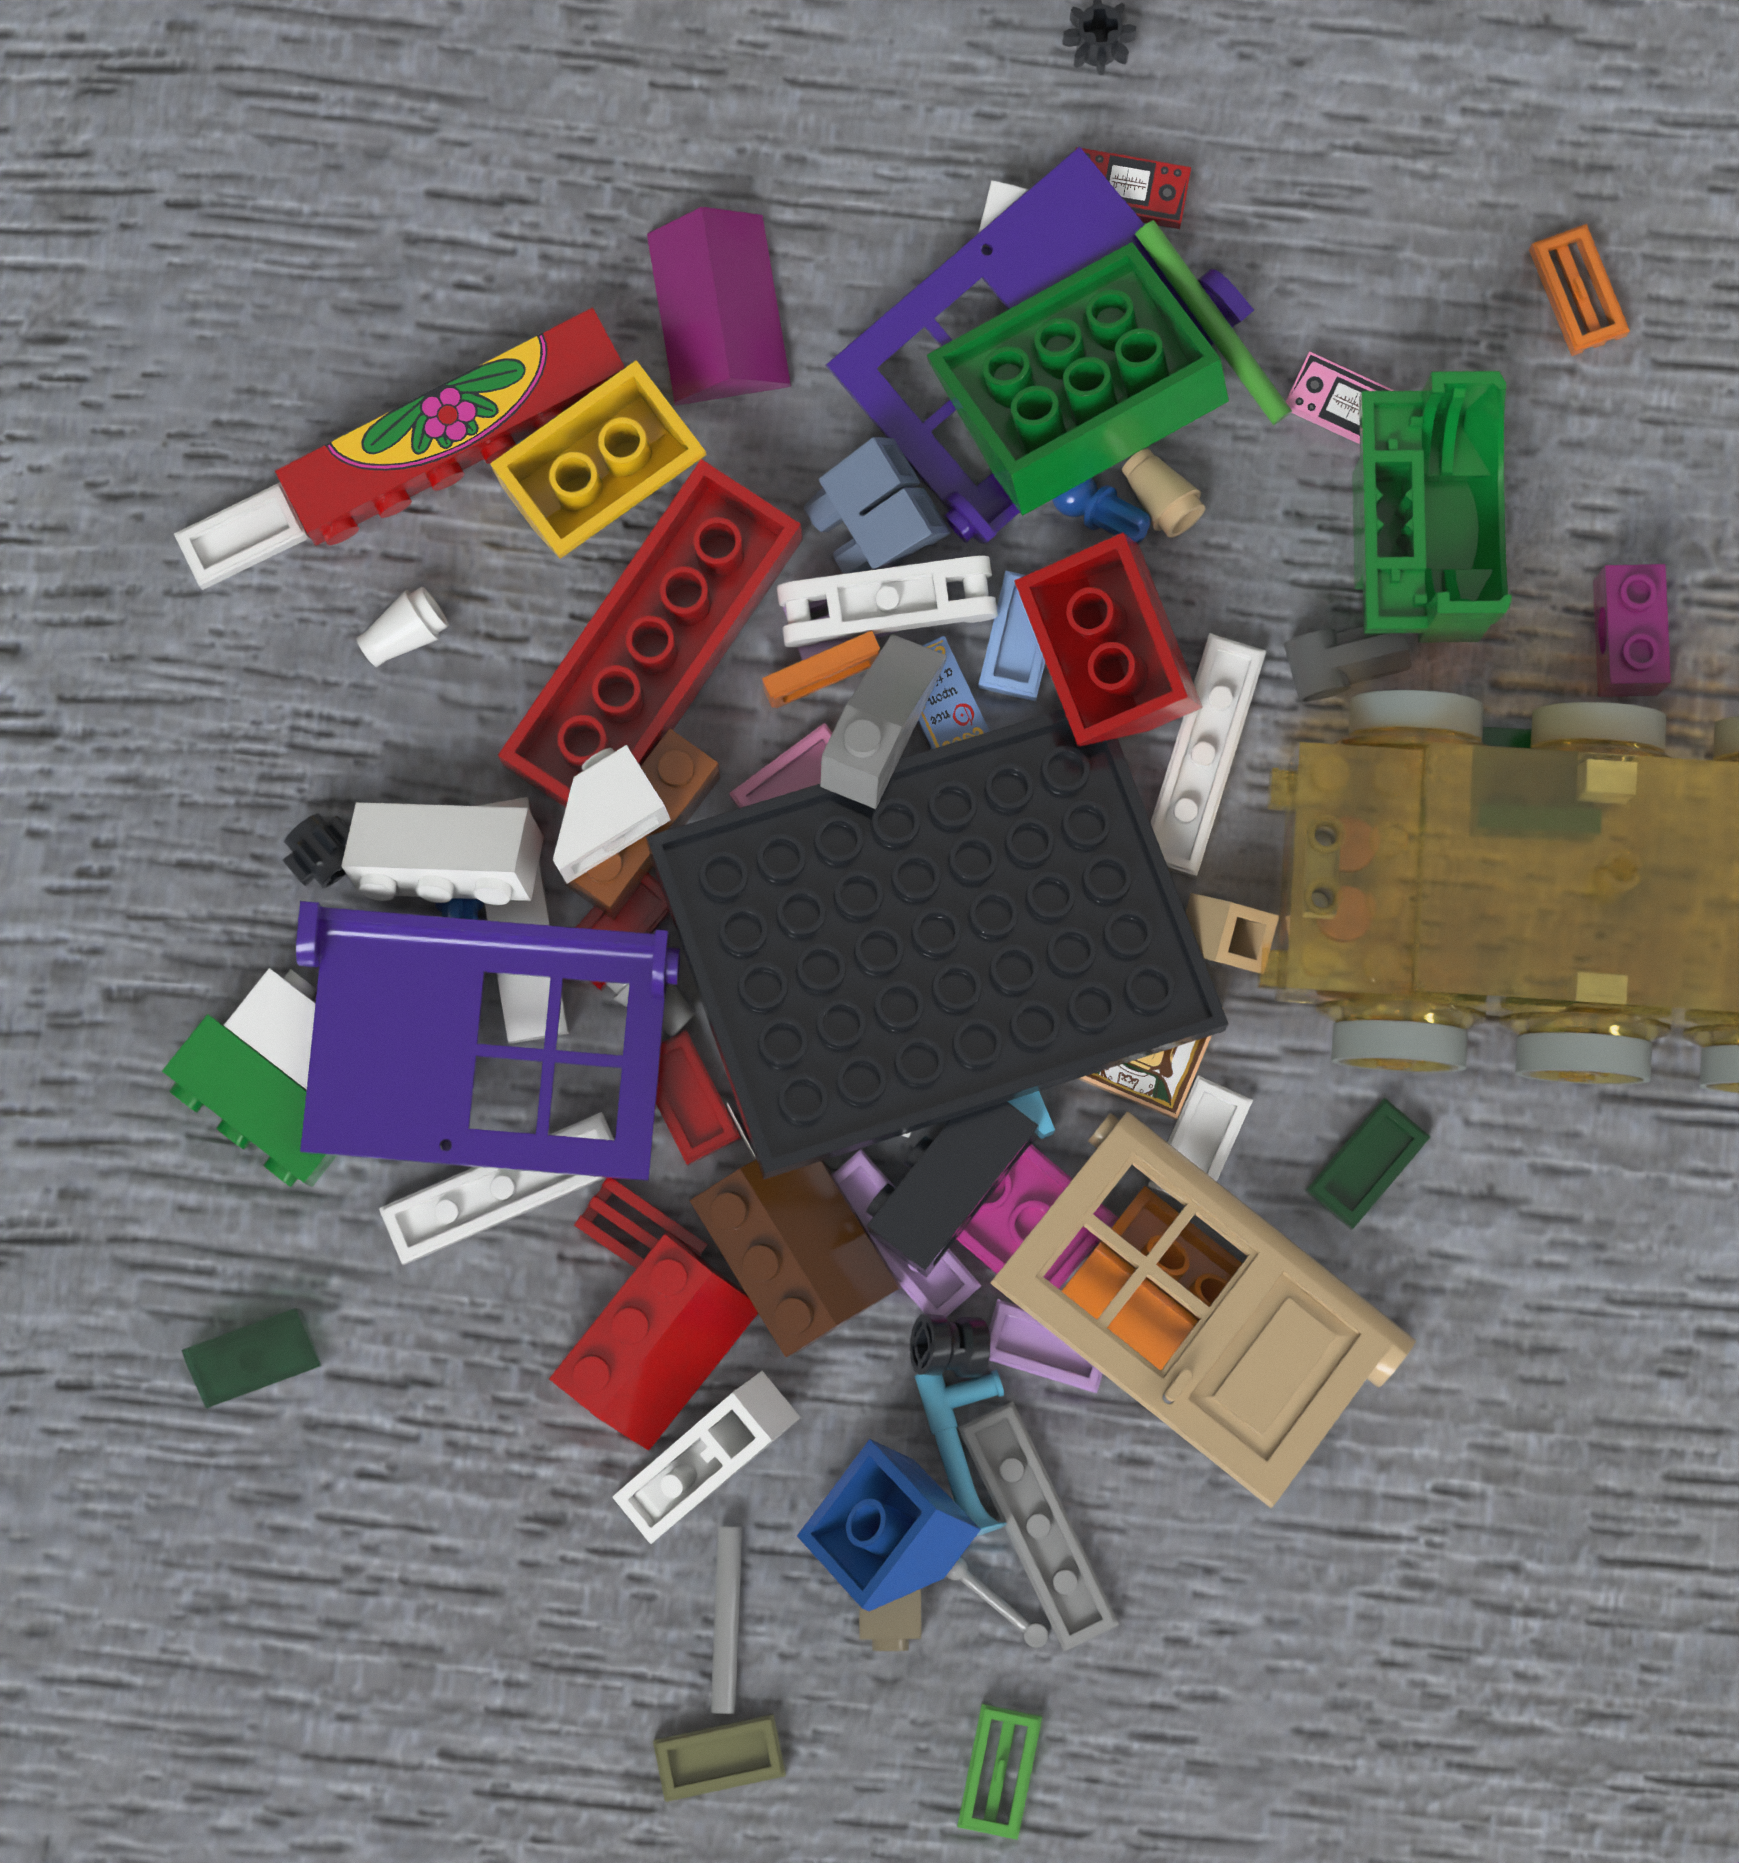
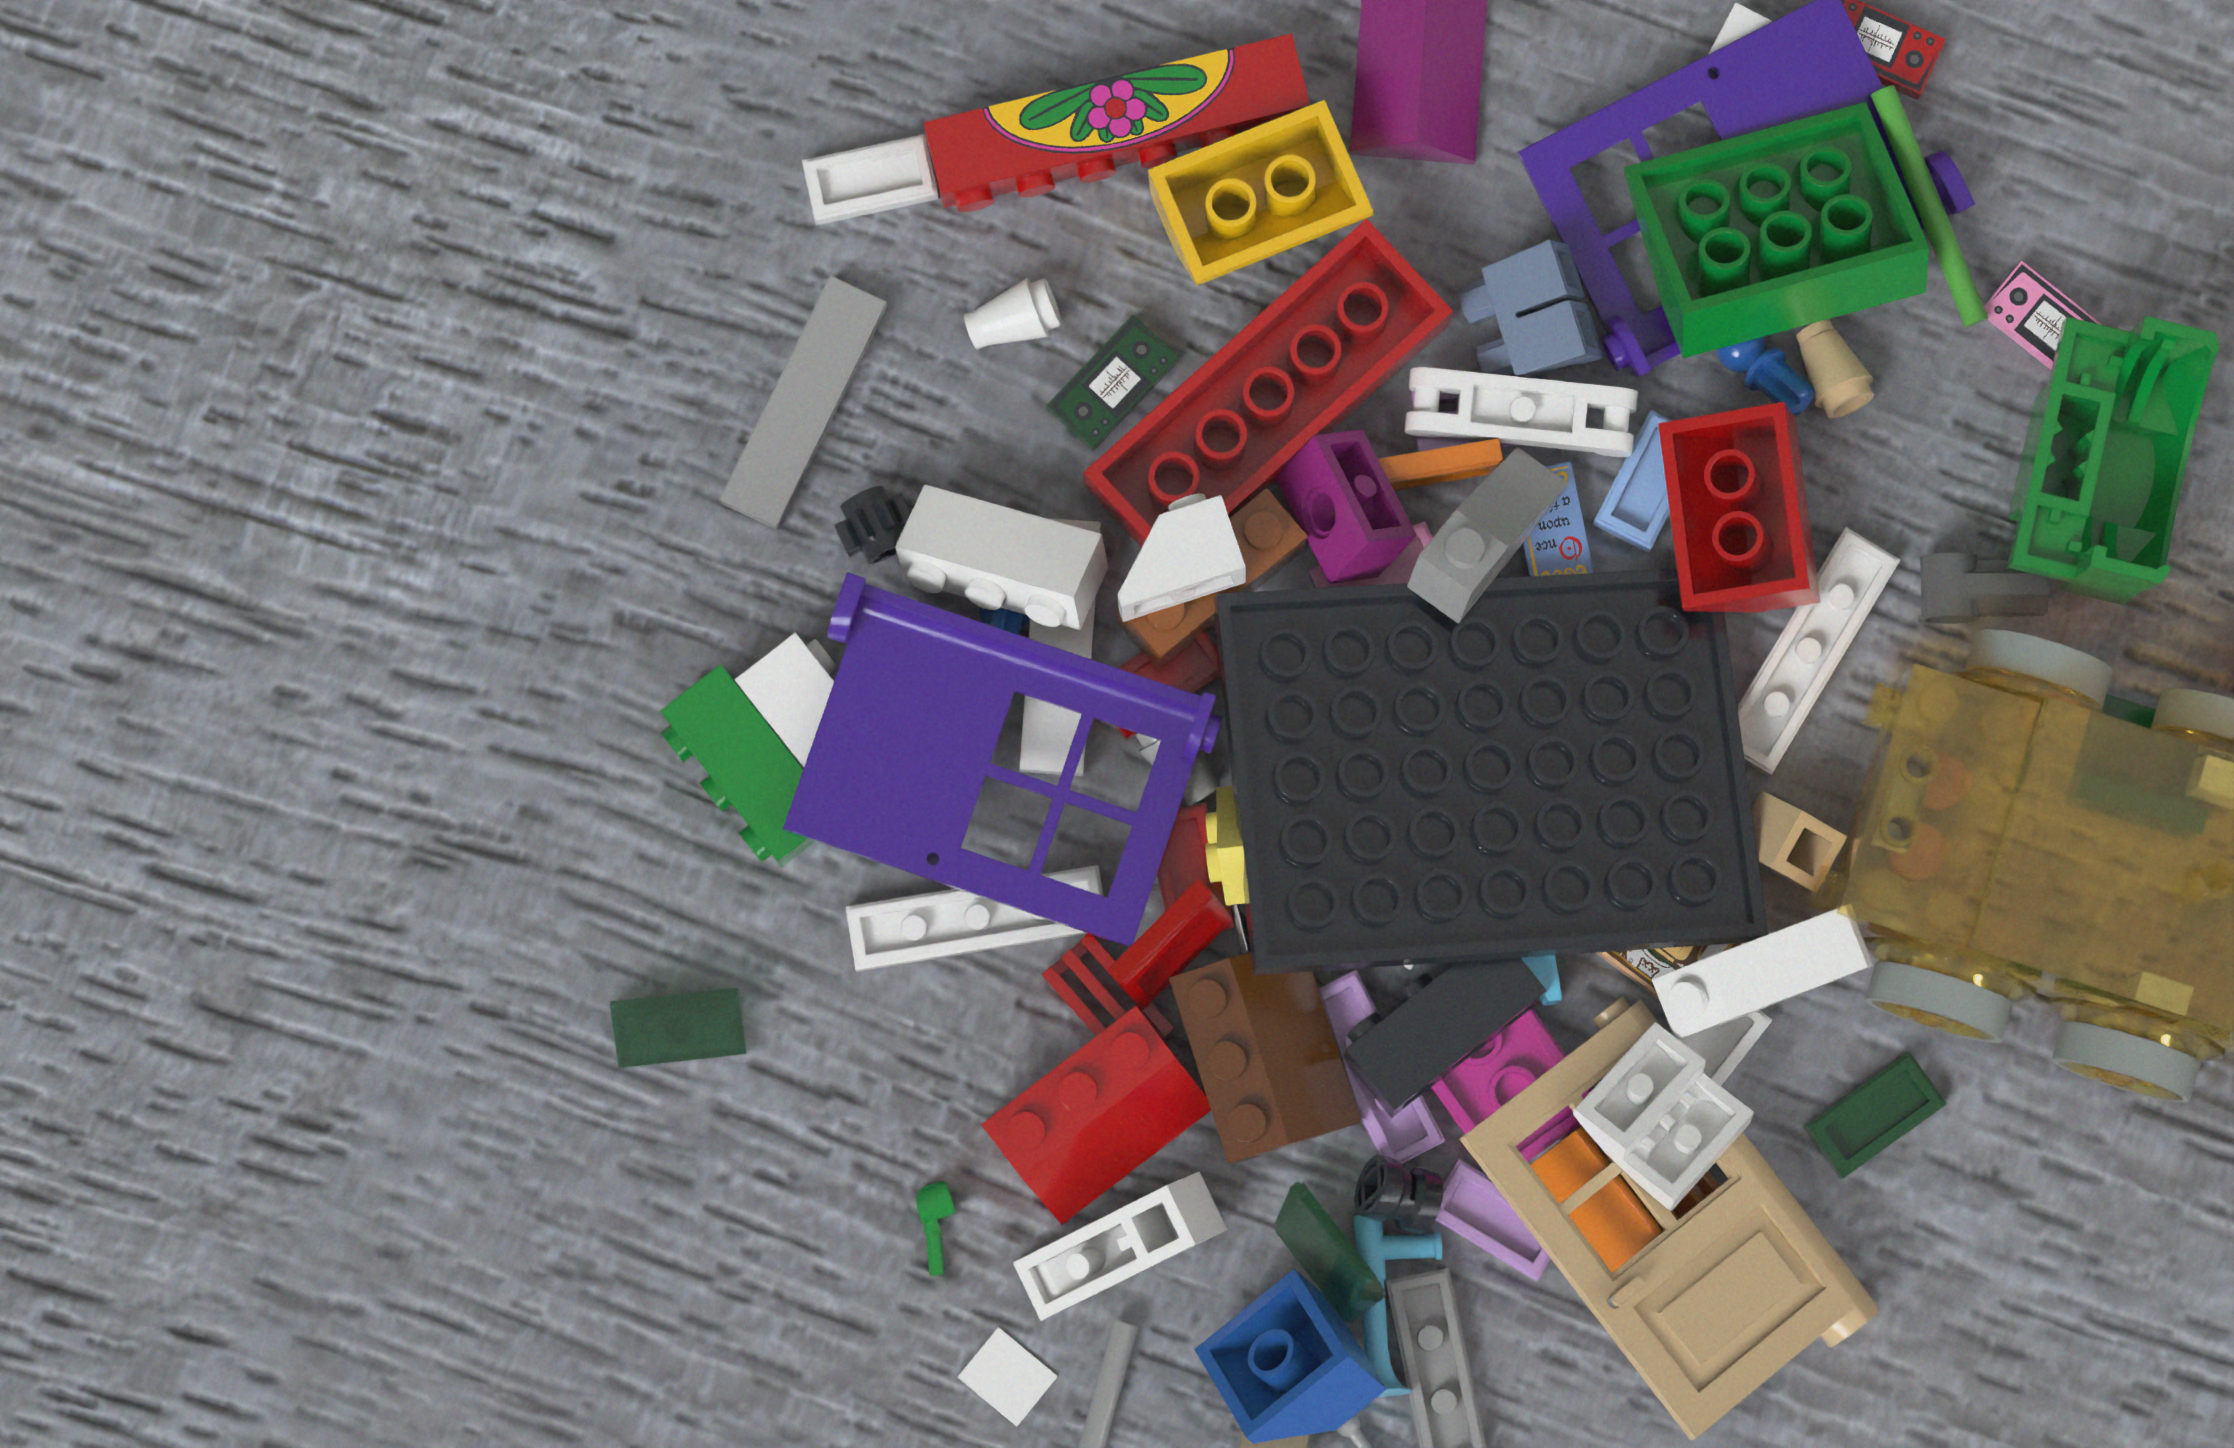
camera: 10 degrees right, 0 degrees up
none -> light grey tile [719,275,887,530]
none -> green hand [916,1181,957,1276]
none -> white sticker [958,1327,1058,1426]
none -> tile [1047,315,1179,451]
none -> red tile [1106,879,1233,1009]
none -> light yellow plate [1205,785,1245,906]
none -> clear green slope [1275,1181,1385,1323]
none -> magenta brick [1276,429,1417,584]
none -> white slope [1573,1022,1754,1211]
none -> white slope [1652,905,1873,1040]

